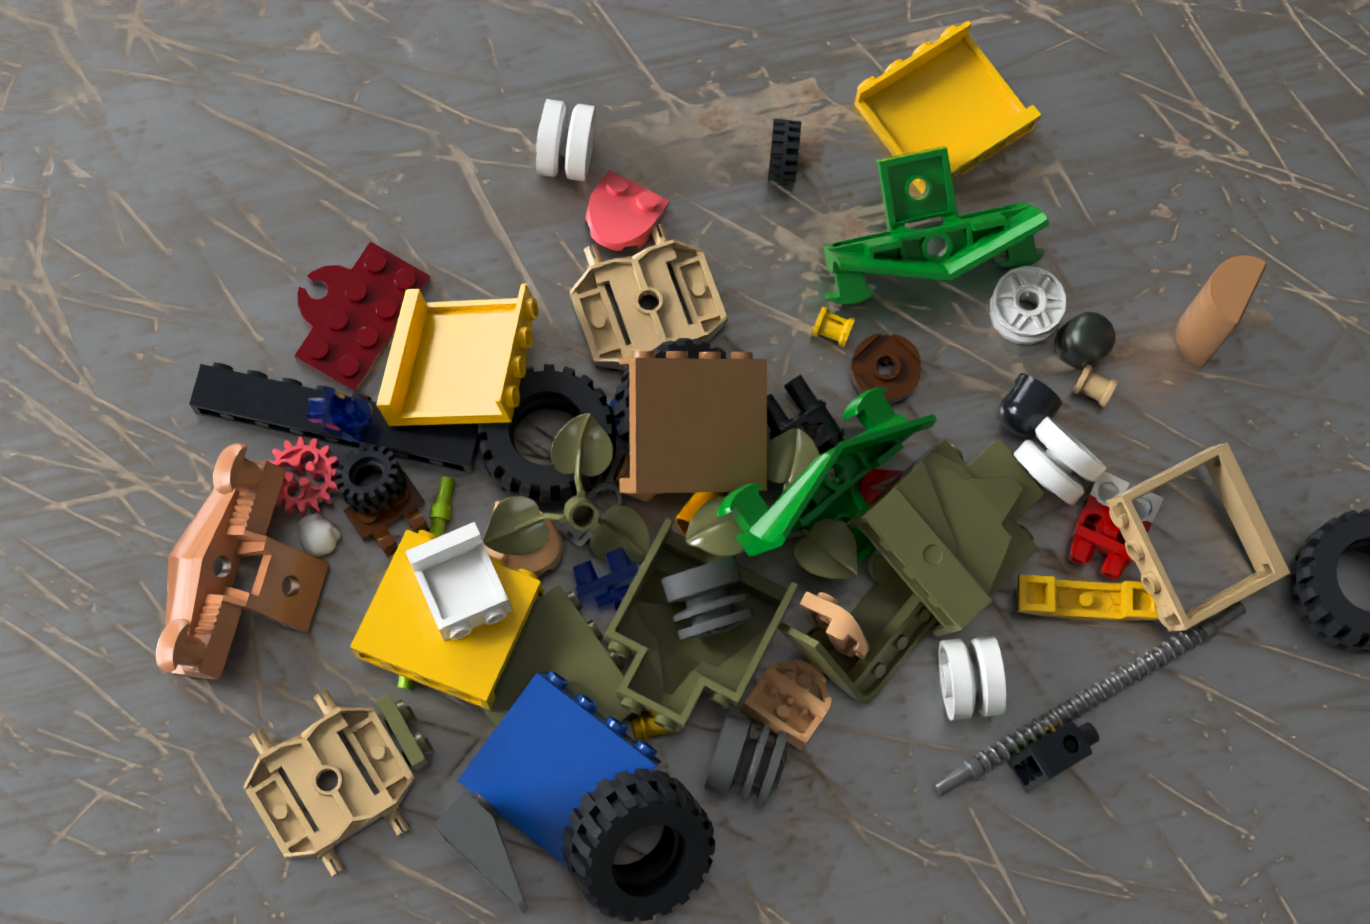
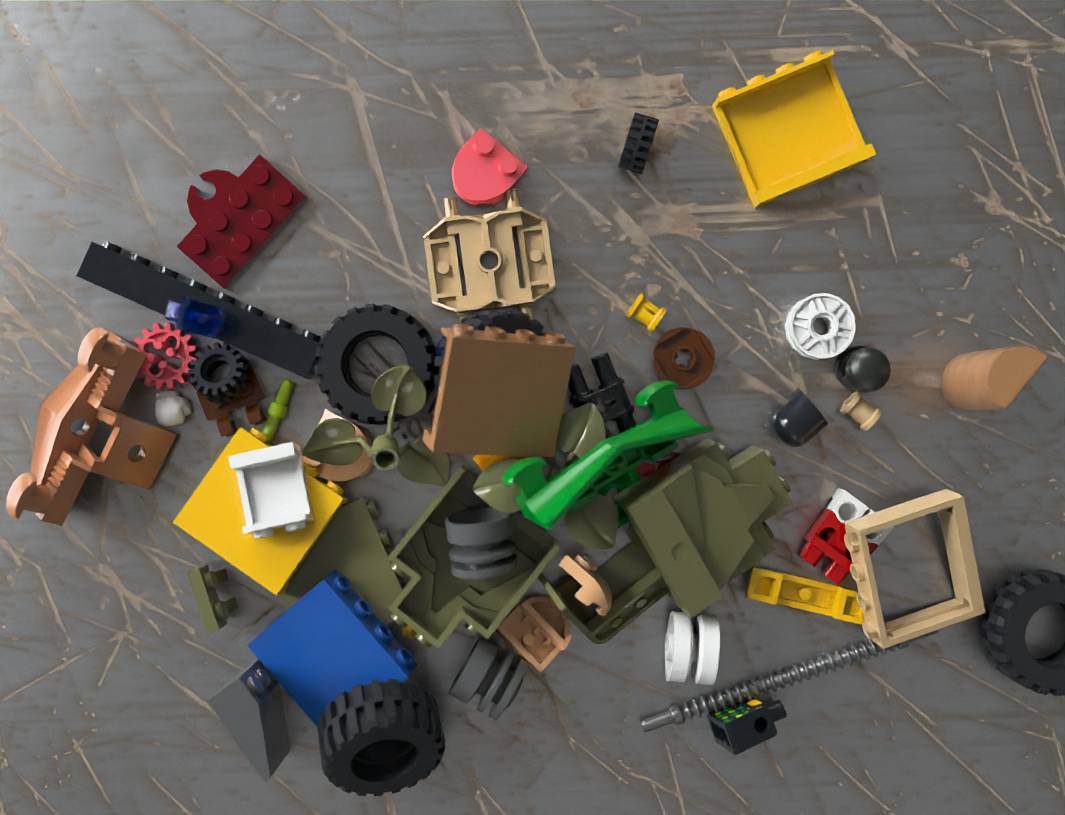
camera: 20 degrees right, 15 degrees up
tan piece [243,690,416,877] -> none
yellow panel [376,284,539,426] -> none
white wheel [536,99,596,181] -> none
clear blue hips [572,547,639,612] -> none
green piece [823,146,1049,305] -> none
white wheel [1013,416,1107,506] -> none

